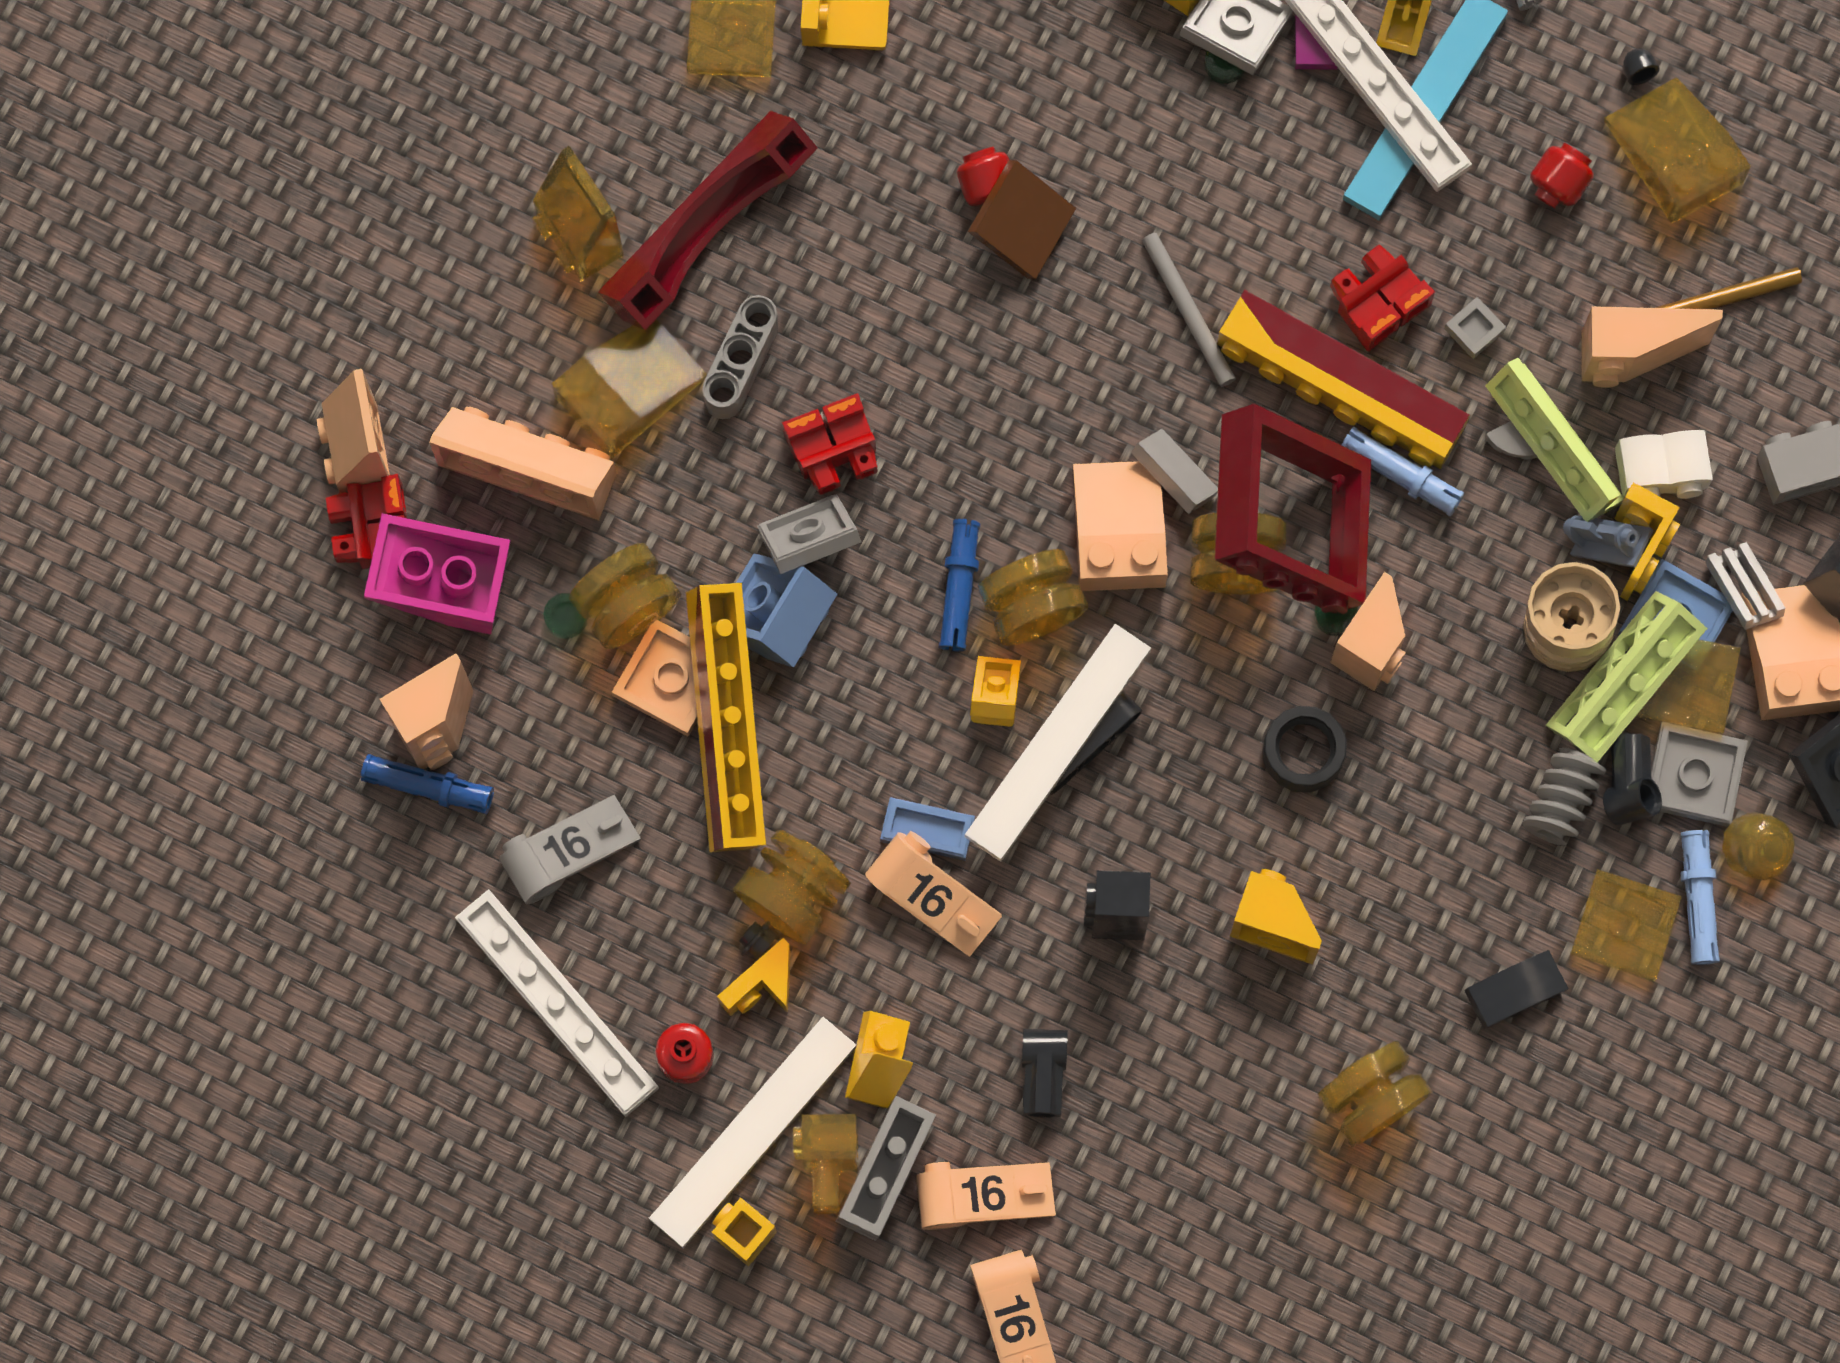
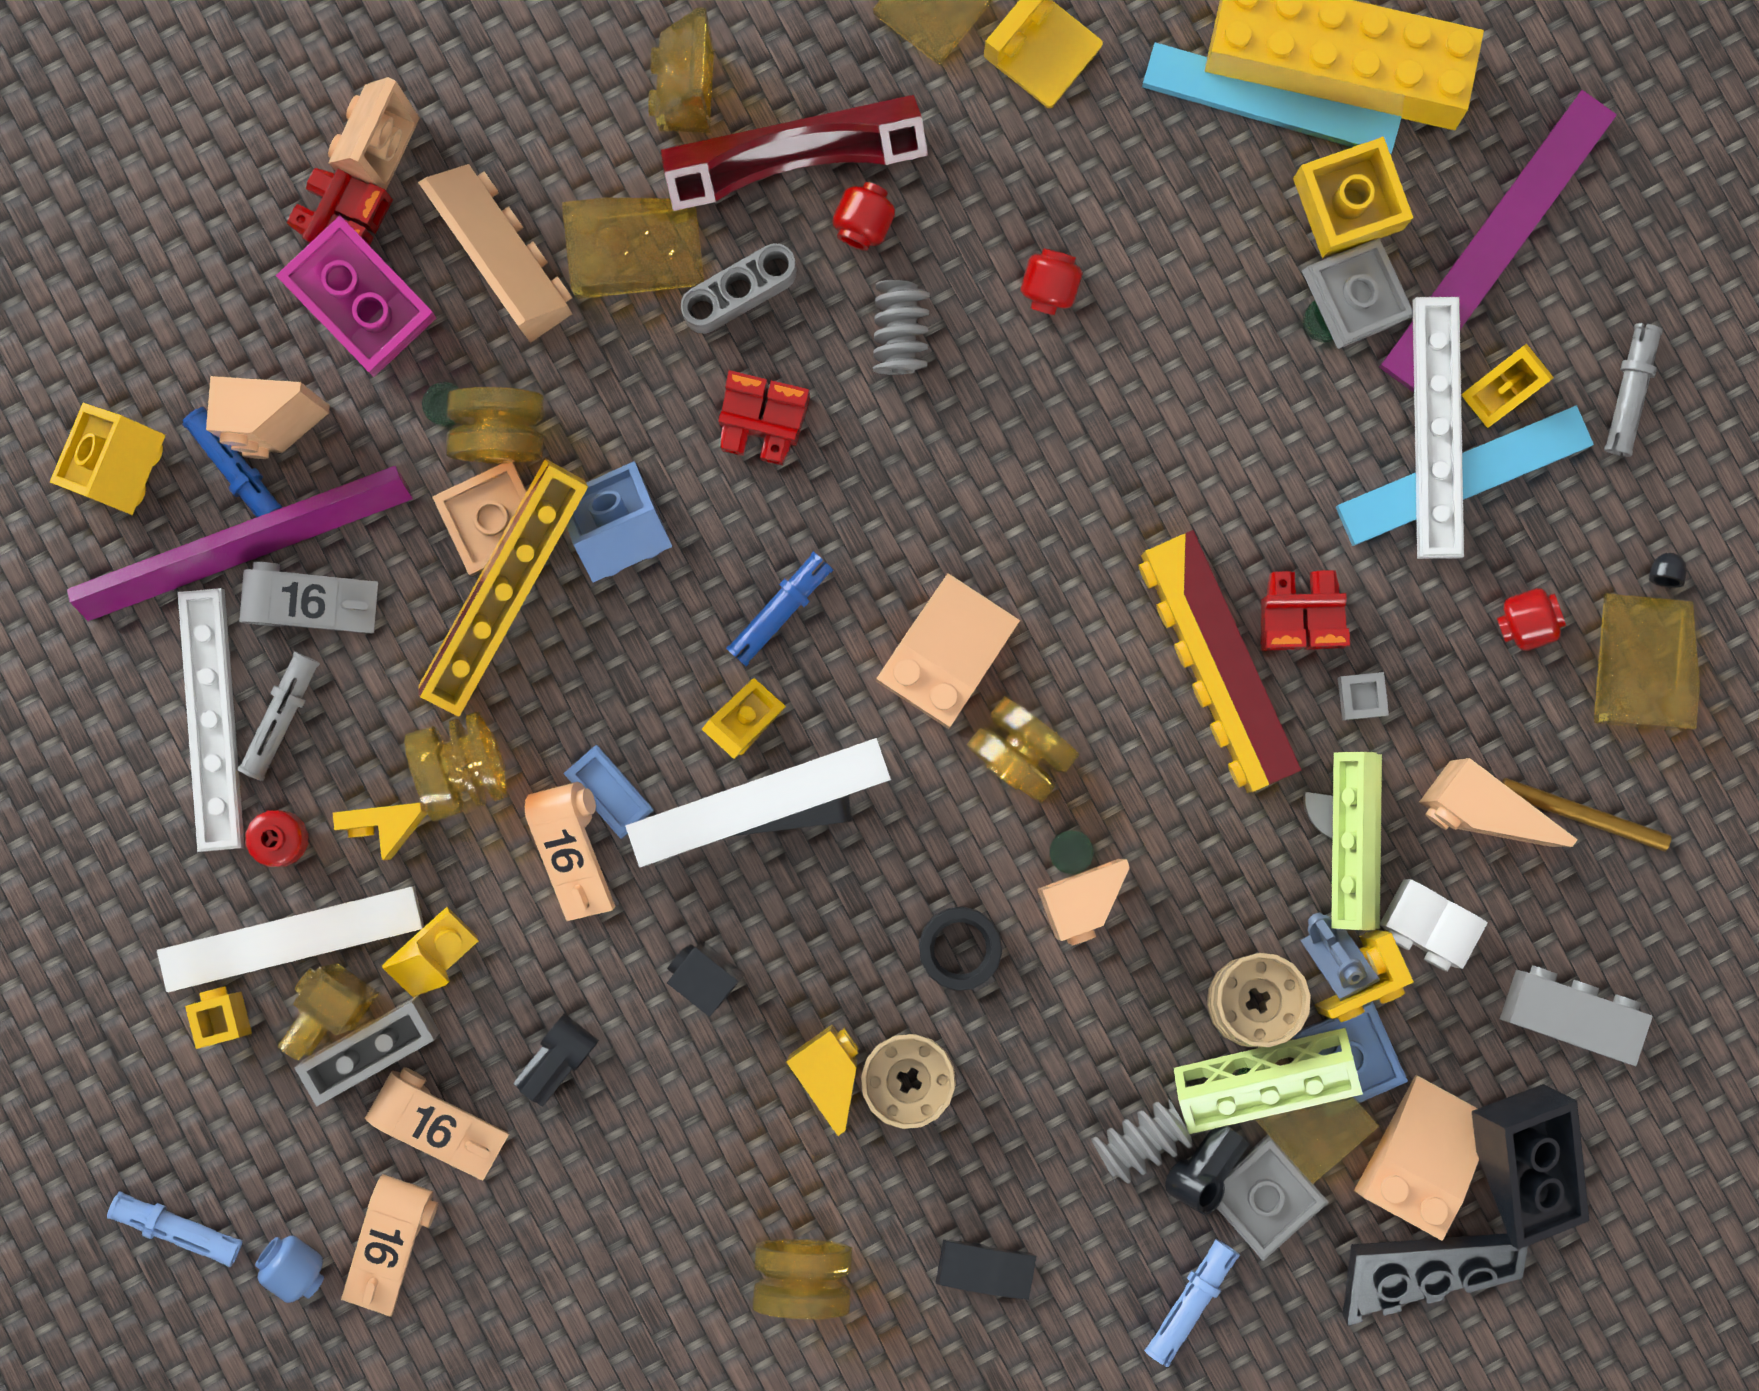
camera: 35 degrees right, 10 degrees up
black plate [739,921,778,961] -> none
light grey tile [757,494,861,574] -> none
reddish brown tile [968,160,1076,279] -> none
clear yellow wheel [978,549,1088,646] -> none
light grey tile [1131,429,1218,514] -> none
light grey bar [1142,233,1236,387] -> none
dark red window [1215,403,1371,614] -> none
light blue pin [1342,427,1465,516] -> none
clear yellow tile [1570,869,1682,981] -> none
tile [1706,542,1786,630] -> none
clear yellow hair [1722,812,1795,881] -> none
none -> yellow slope [50,403,166,515]
none -> magenta tile [67,466,413,621]
none -> light grey pin [237,652,320,781]
none -> red head [833,182,895,251]
none -> tan wheel [861,1034,956,1129]
none -> light grey piece [873,280,930,375]

